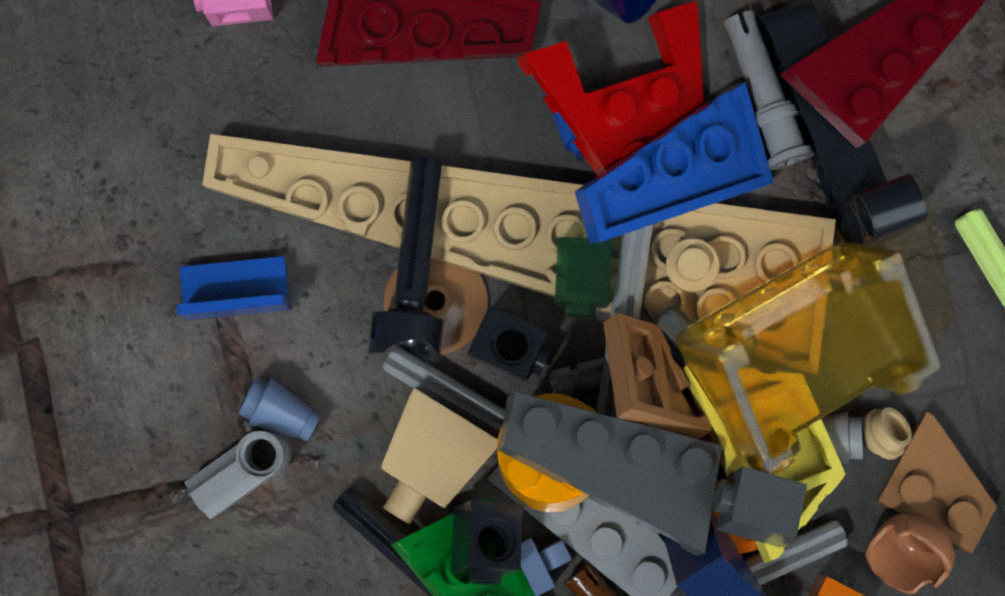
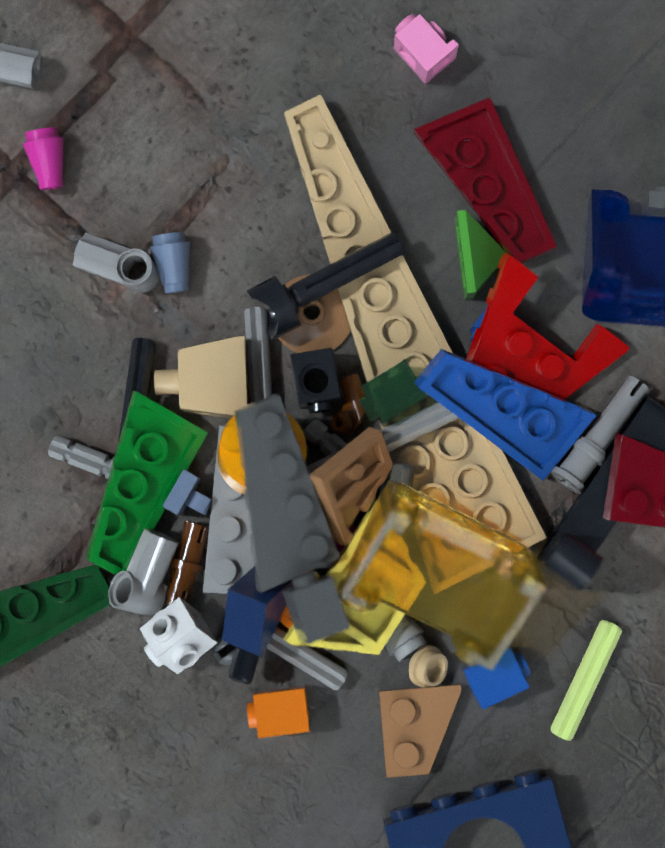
camera: 60 degrees right, 0 degrees up
blue panel [176,256,291,321] -> none
black brick [451,500,523,585] -> none
tan plate [665,239,720,293] -> none
nougat hair [865,514,956,594] -> none
none -> dark pink cone [22,127,64,190]
none -> reddish brown arm [331,373,369,435]
none -> bright green slope [454,210,506,300]
none -> blue brick [461,646,531,710]

